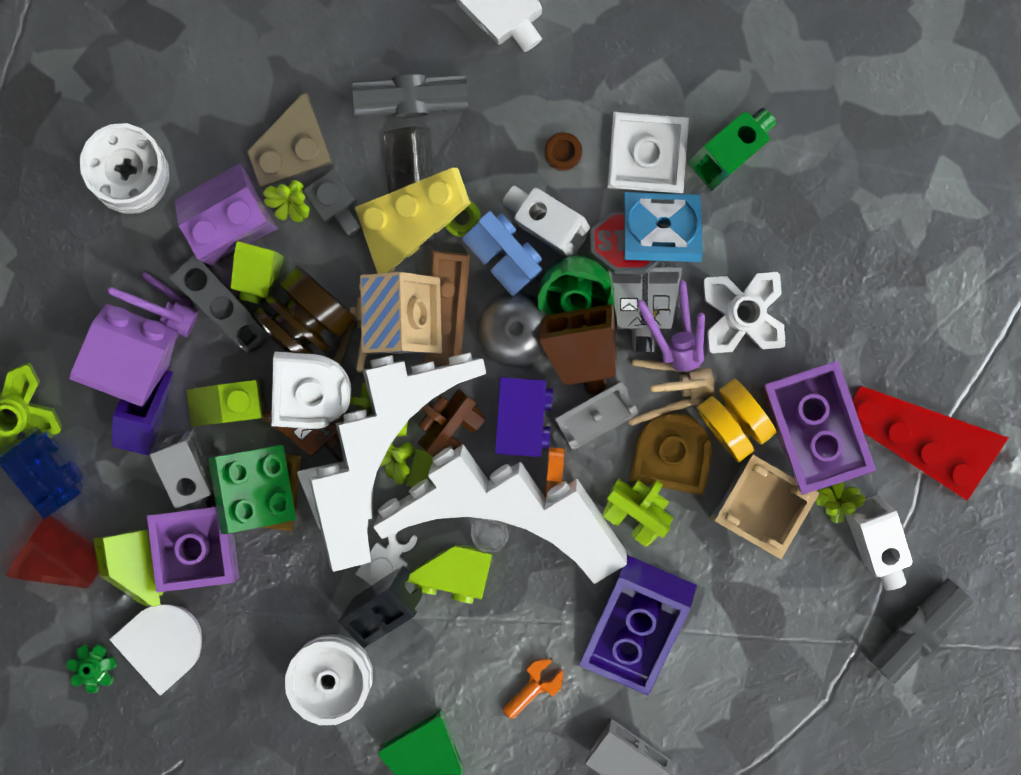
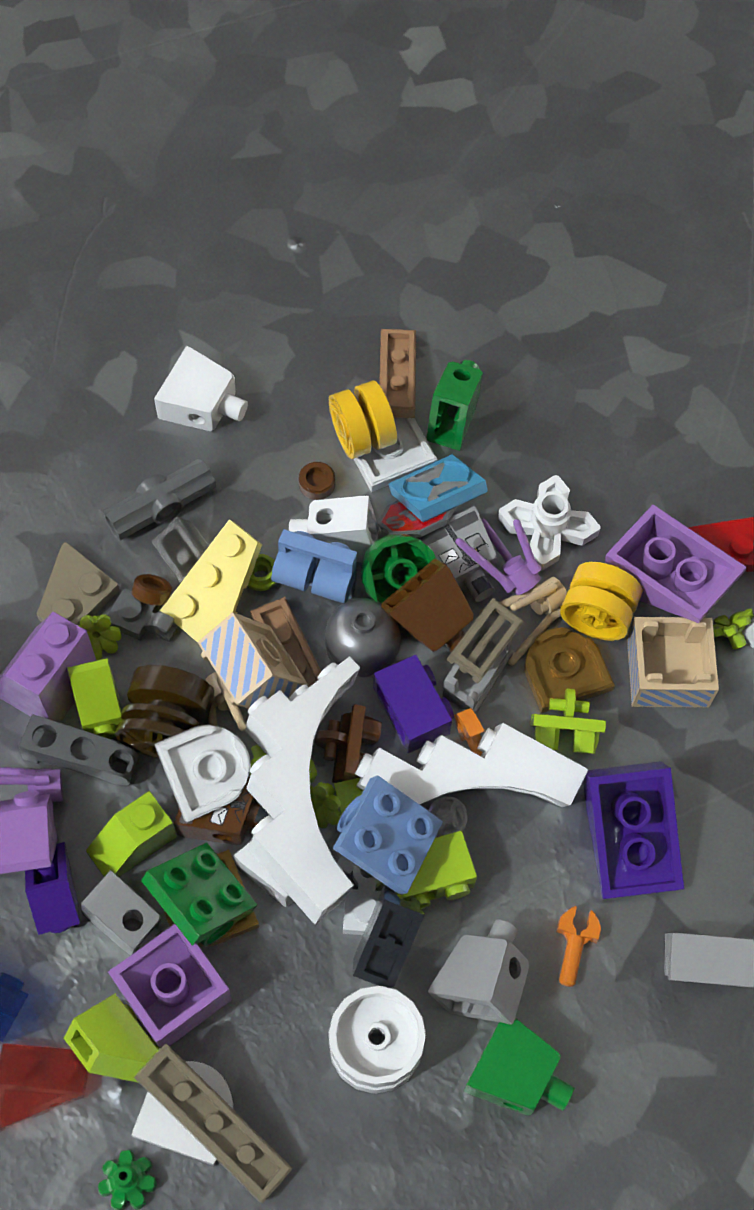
camera: 35 degrees left, 25 degrees down
none -> reddish brown tile [131,574,172,605]
none -> dark tan tile [134,1043,293,1203]
none -> yellow wheel [328,380,397,459]
none -> medium blue plate [333,775,443,895]
none -> medium nougat tile [380,329,416,418]
none -> light grey torso [428,920,529,1024]
none -> dark tan tile [446,598,524,684]

